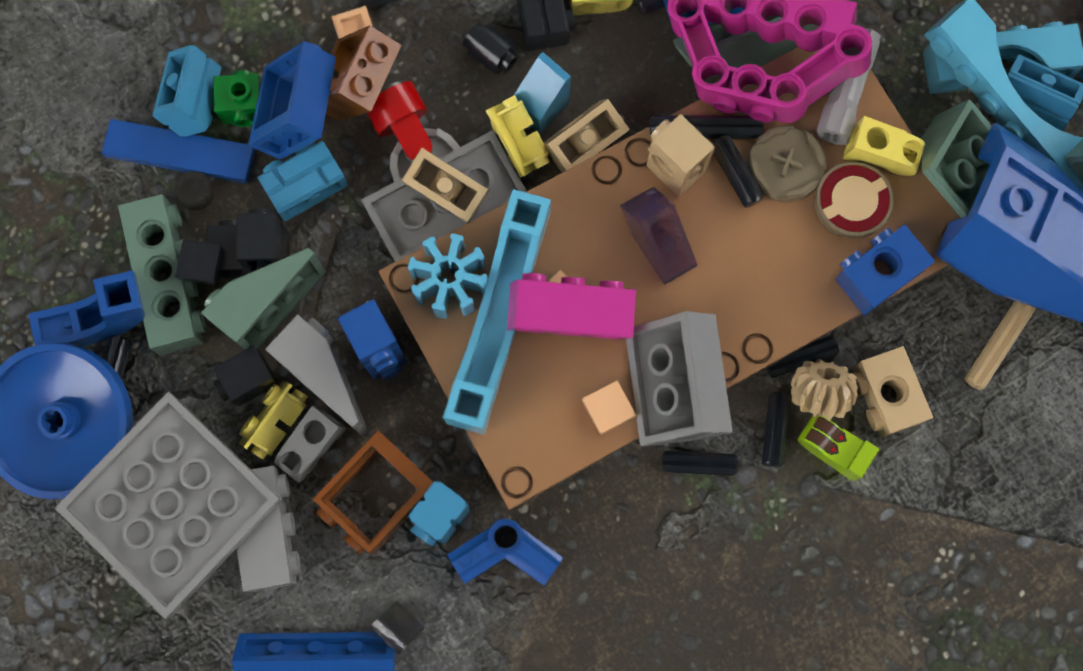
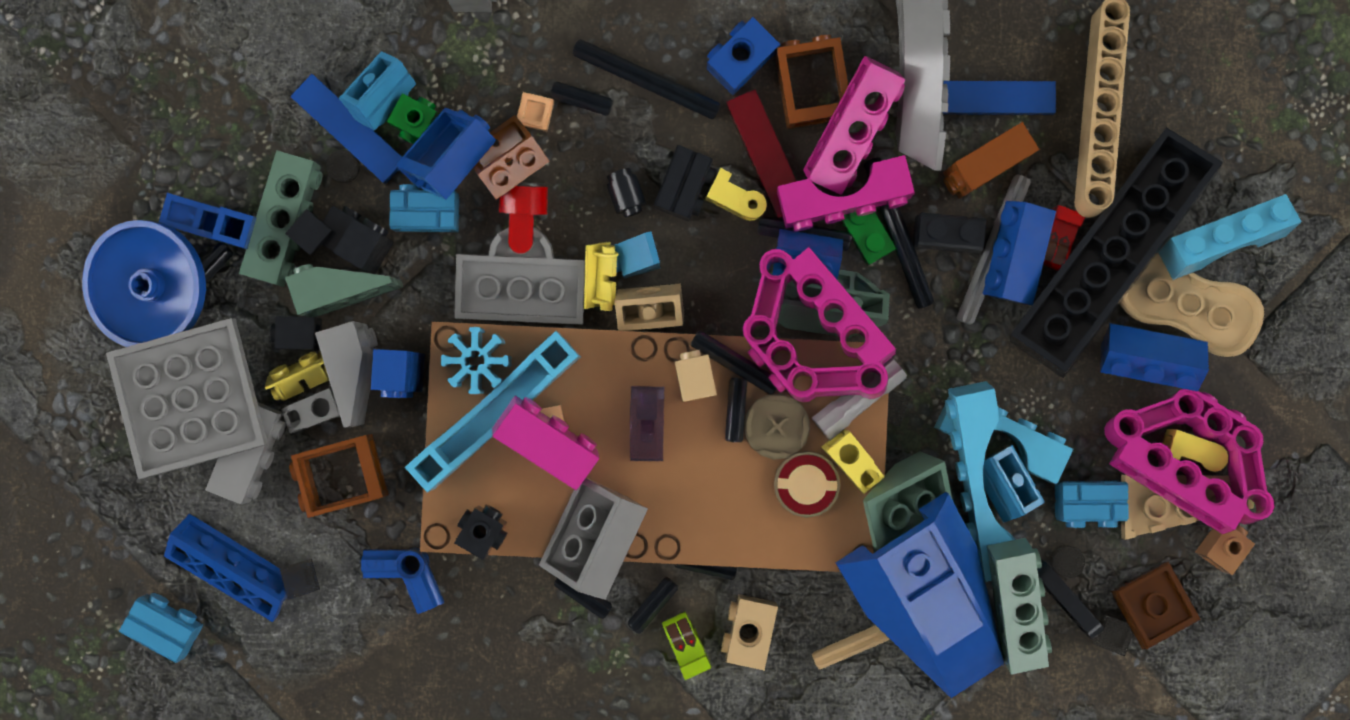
camera: 30 degrees right, 10 degrees up
tan brick [401,148,489,223] -> none
dark azure brick [409,481,470,547] -> none
light nougat tile [582,381,636,435] -> none
tan gear [791,359,858,420] -> none
blue brick [835,225,935,316] -> none
none -> black brick [454,504,508,560]

